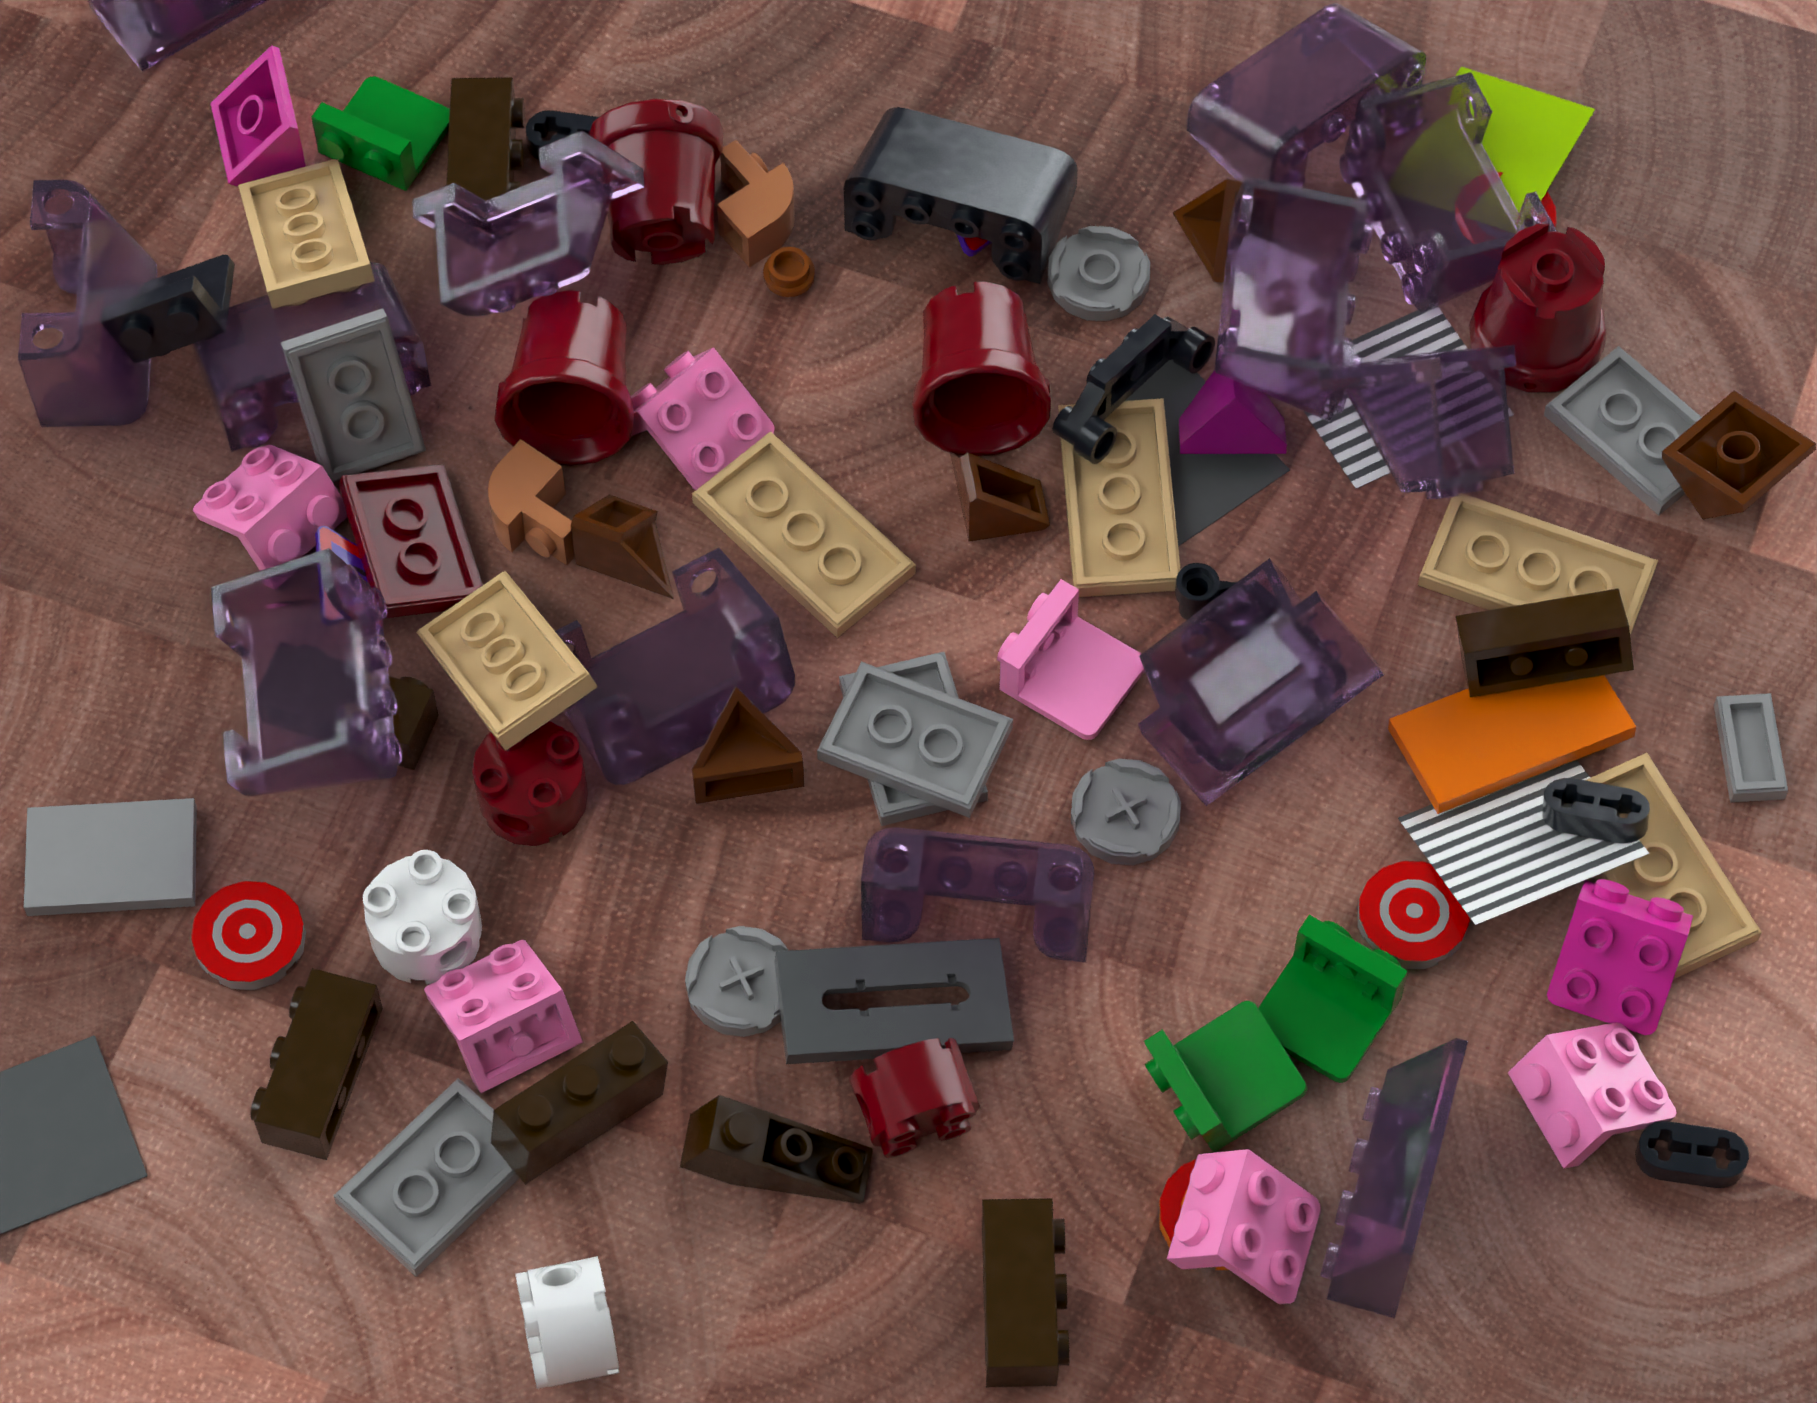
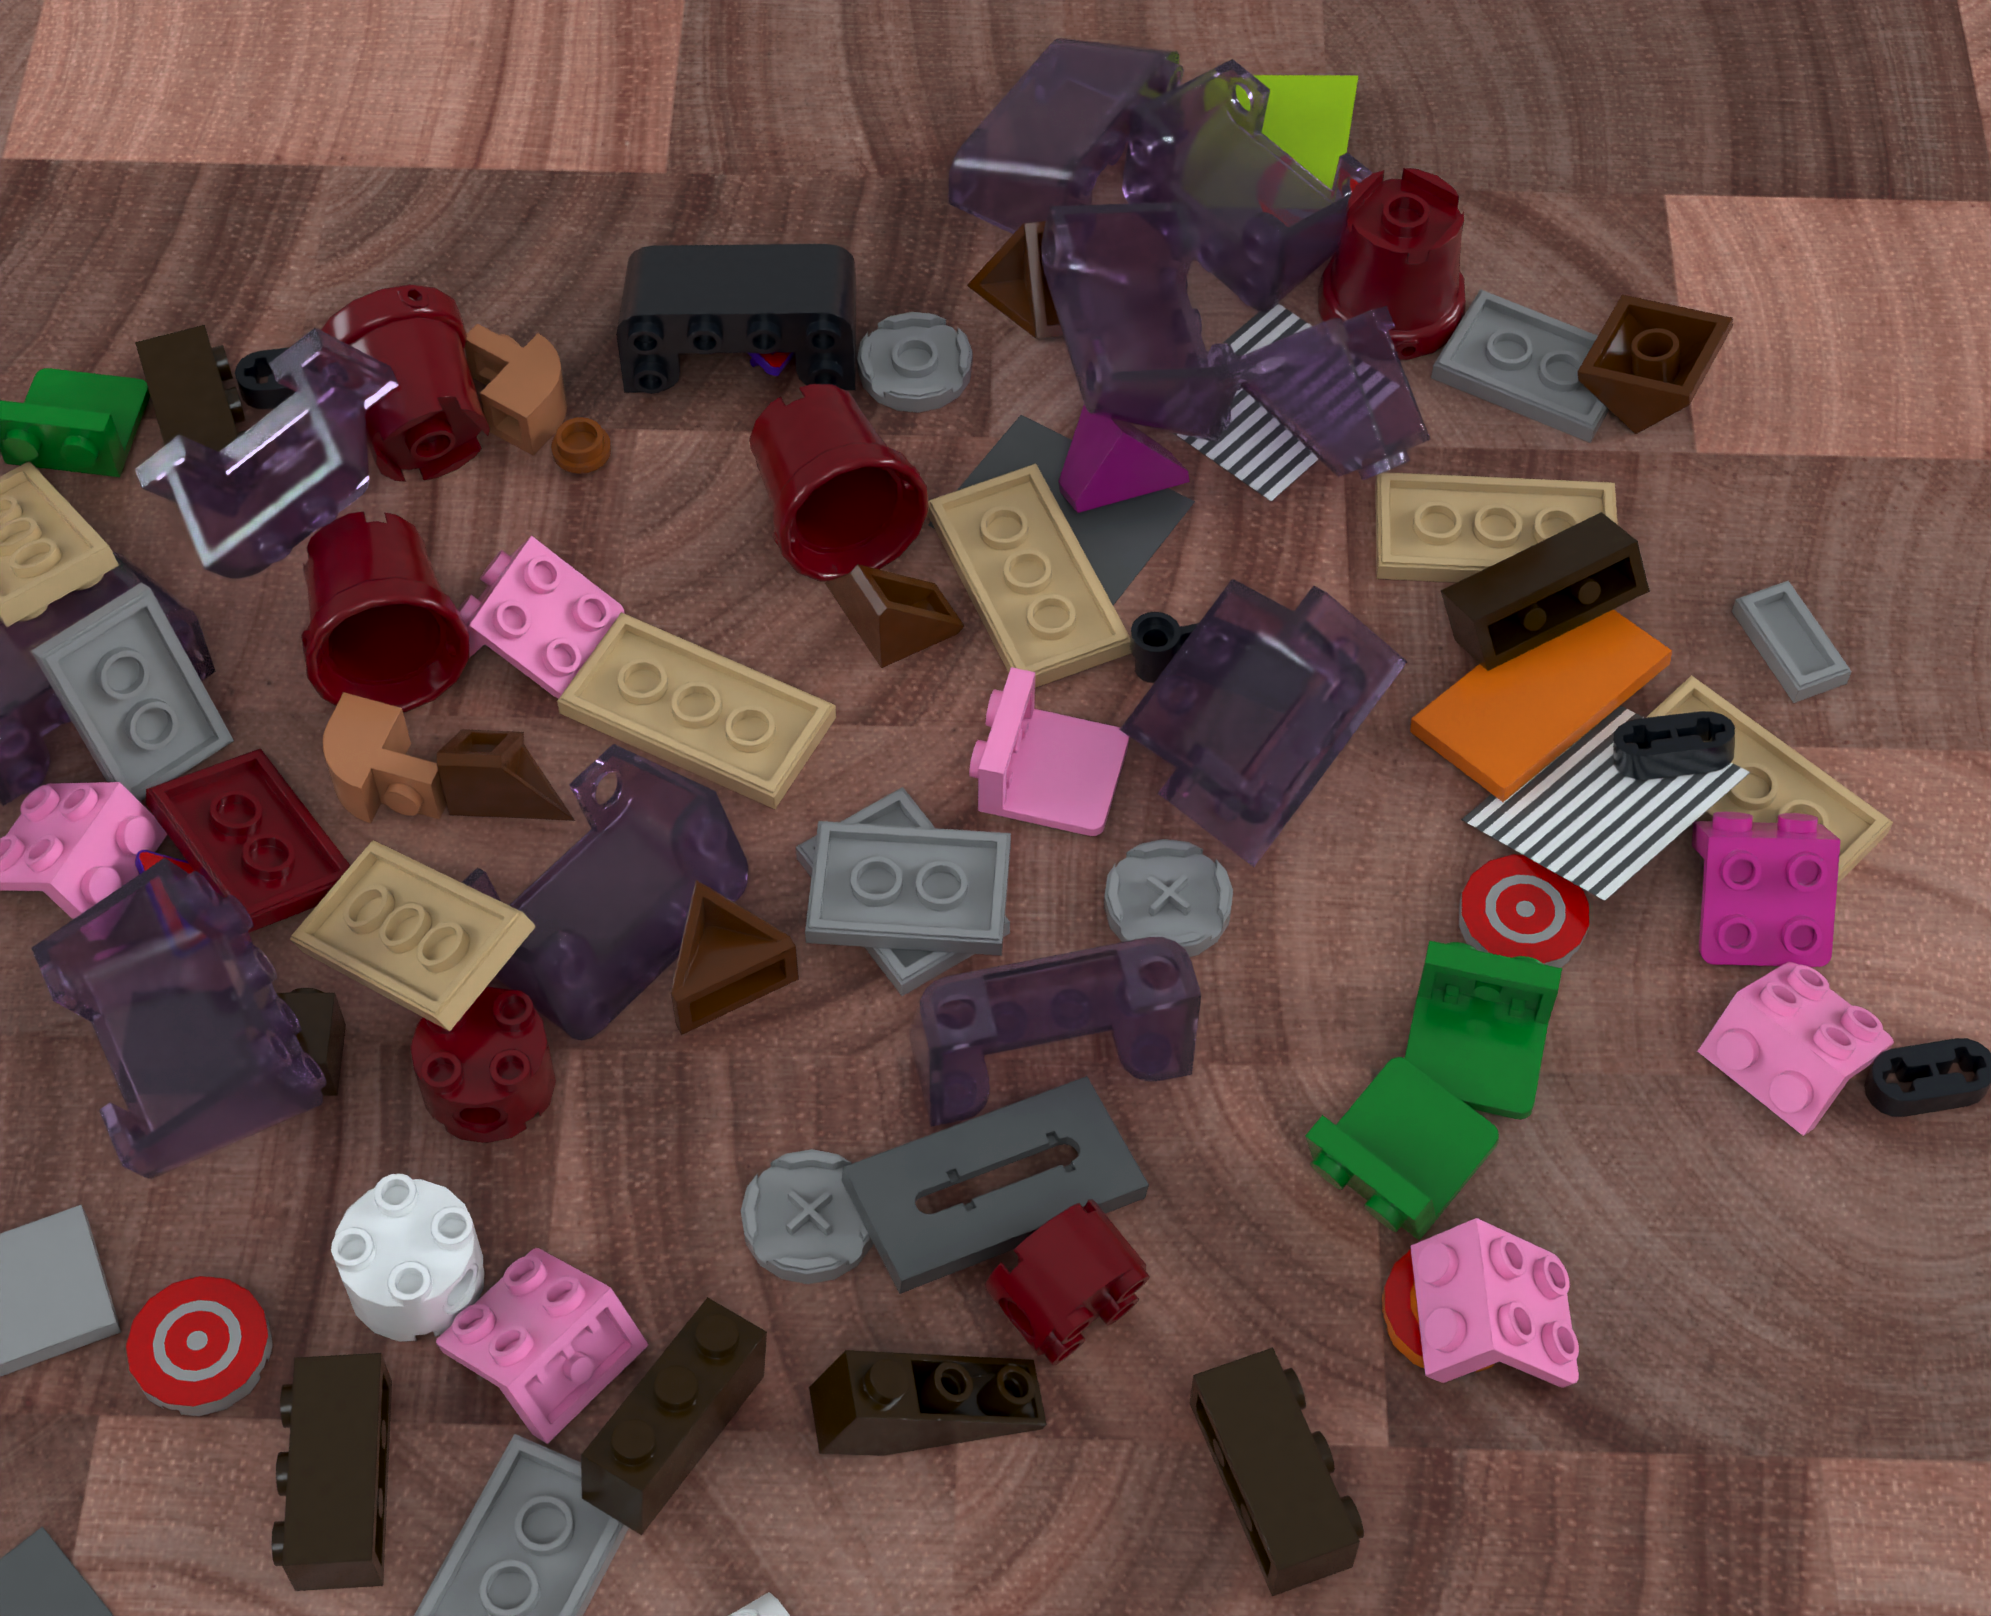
camera: 20 degrees left, 5 degrees down
black plate [1052,314,1215,464] -> none
clear purple slope [1320,1038,1468,1318] -> none

